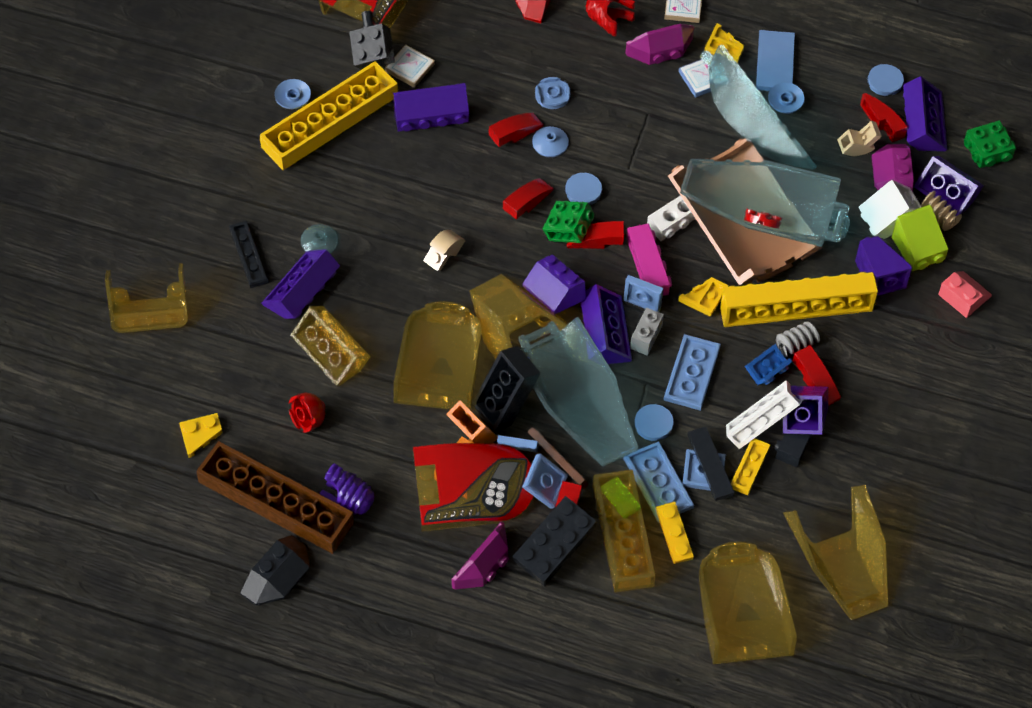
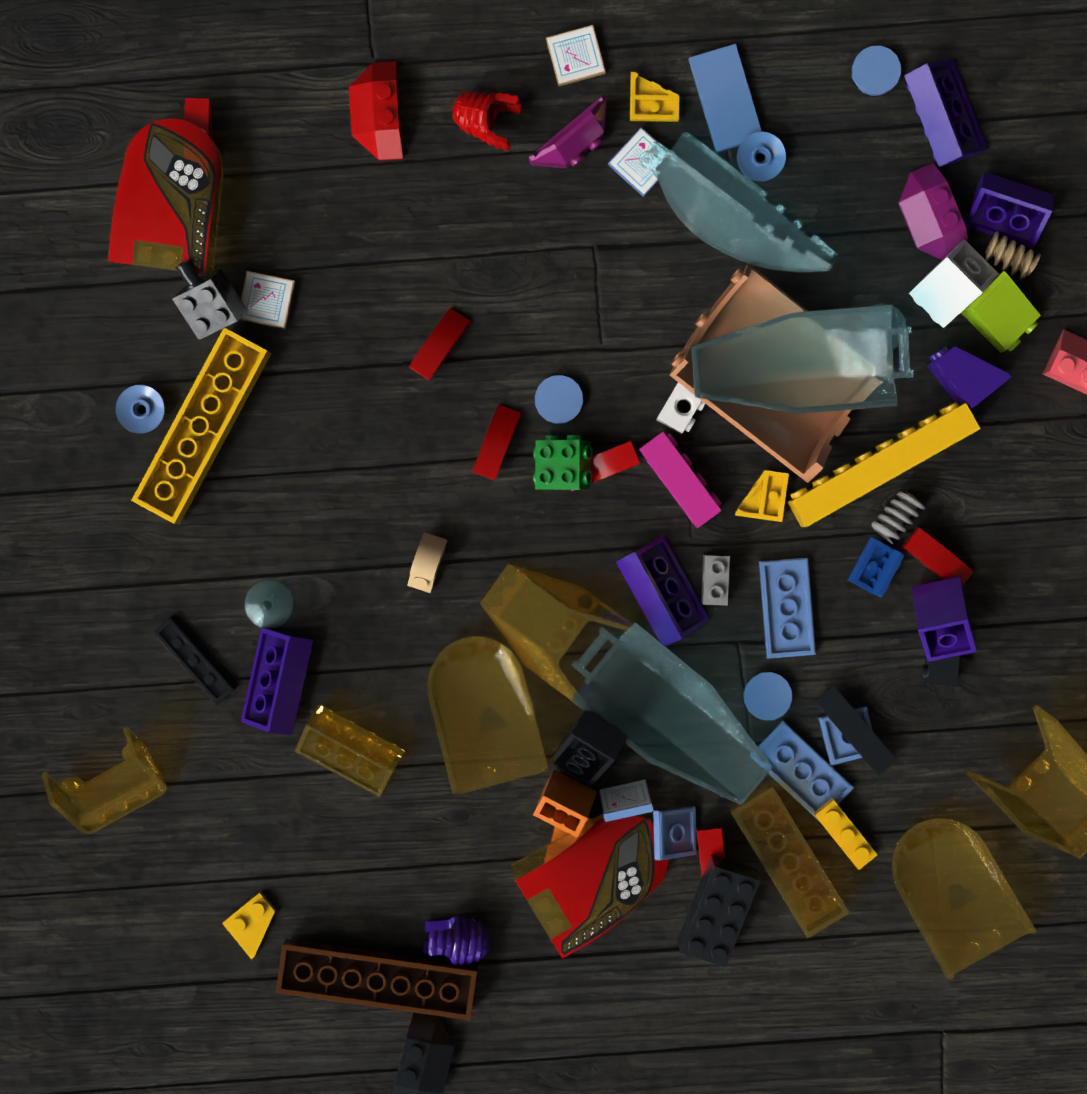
camera: 20 degrees left, 30 degrees up
red cylinder [289,392,325,433] -> none
dark purple slope [393,83,469,132] -> none
magenta wedge [452,521,509,590] -> none
dark purple slope [523,254,586,314] -> none
reddish brown tile [528,428,589,489] -> none
medium blue dish [532,127,569,157] -> none
medium blue tile [535,77,570,109] -> none
clear neon green plate [601,477,641,519] -> none
medium blue tile [624,275,663,312] -> none
white fence [726,380,800,449] -> none
yellow plate [731,438,770,495] -> none
red plate [744,209,783,229] -> none
tan brick [837,121,882,156] -> none
red slope [860,93,908,142] -> none
green brick [964,120,1016,168] -> none

